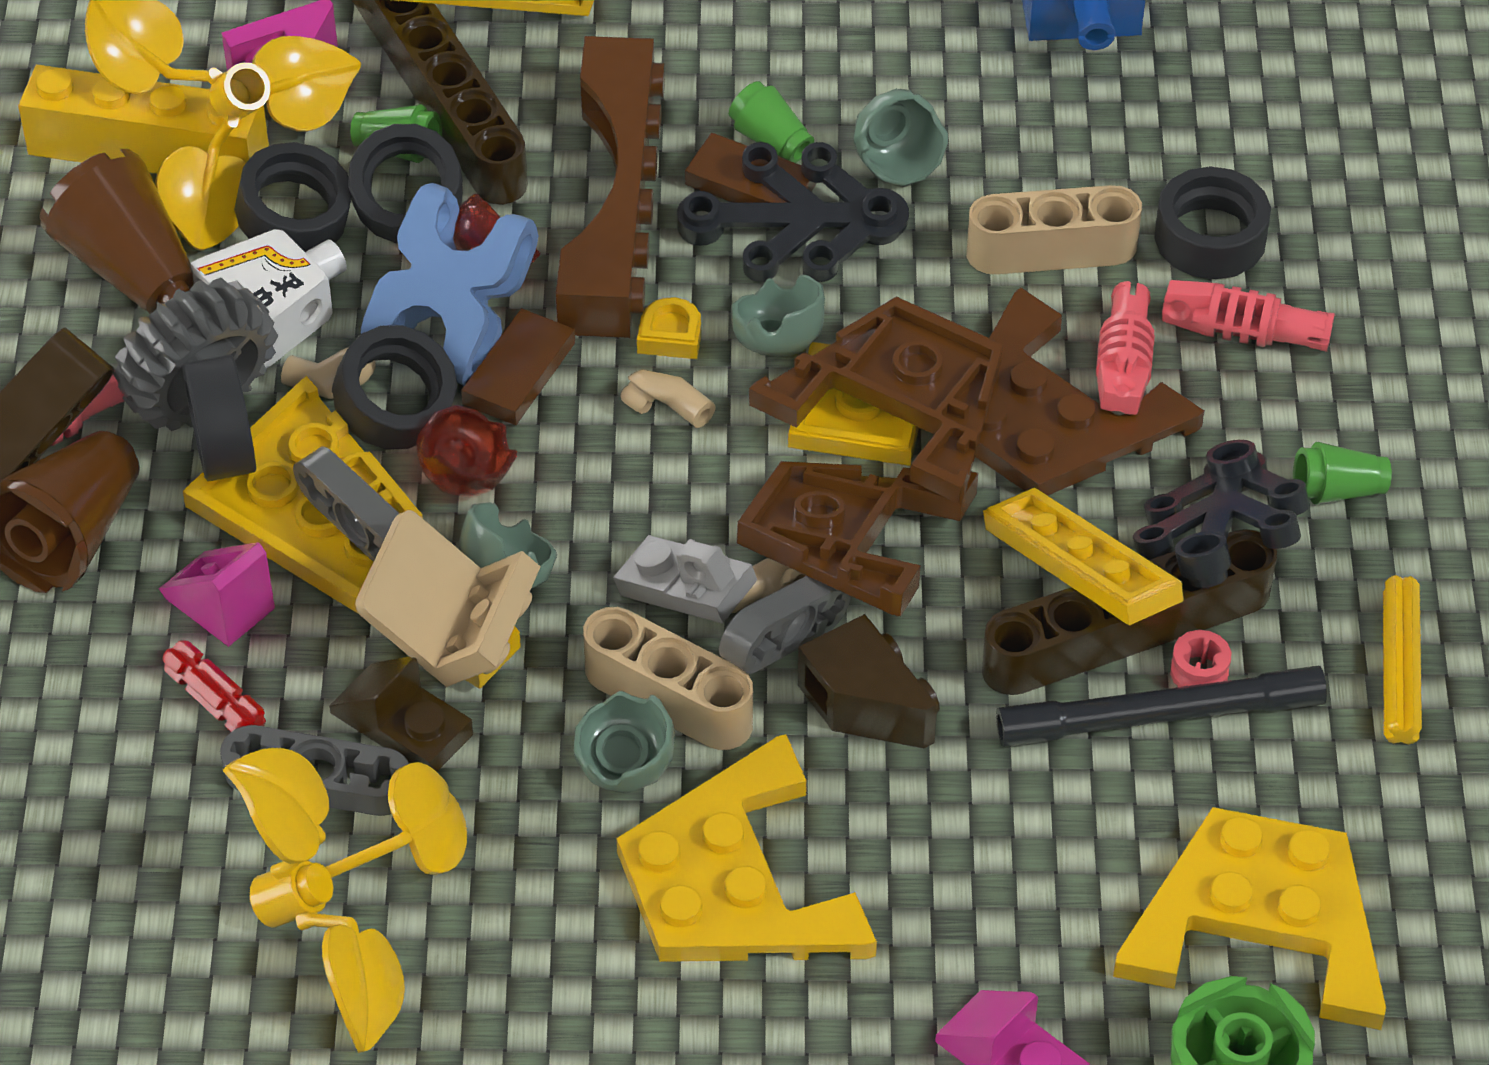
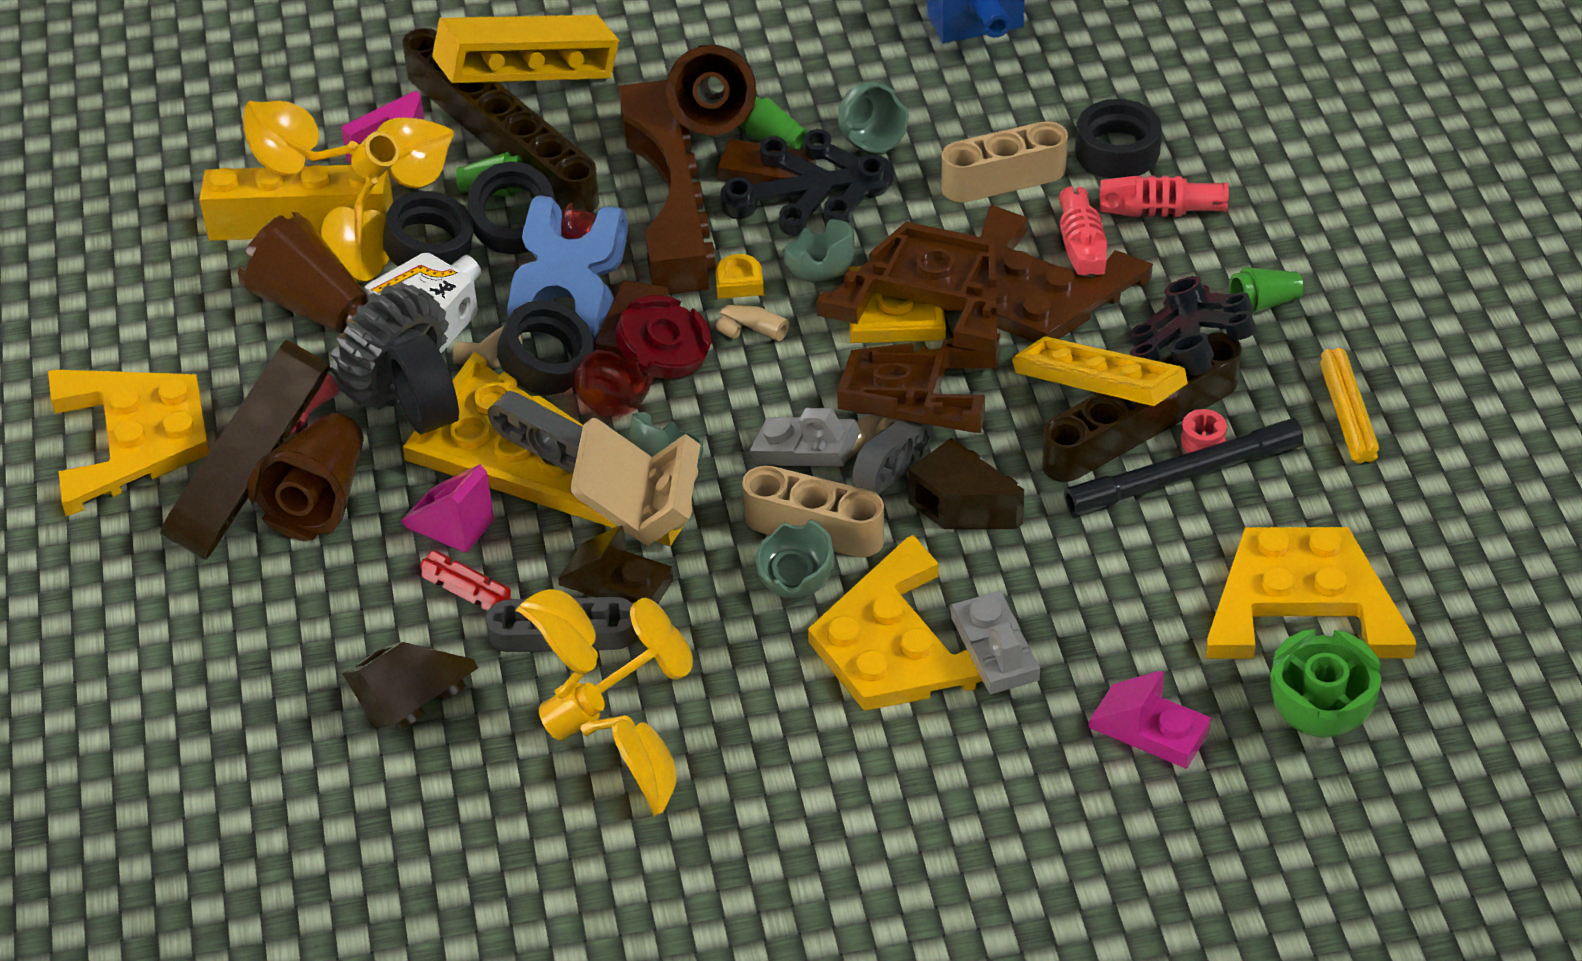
camera: 10 degrees left, 5 degrees down
none -> dark brown slope [342,642,478,730]
none -> dark red tile [615,295,712,379]
none -> reddish brown cone [666,44,756,136]
none -> light grey hinge [951,591,1040,694]

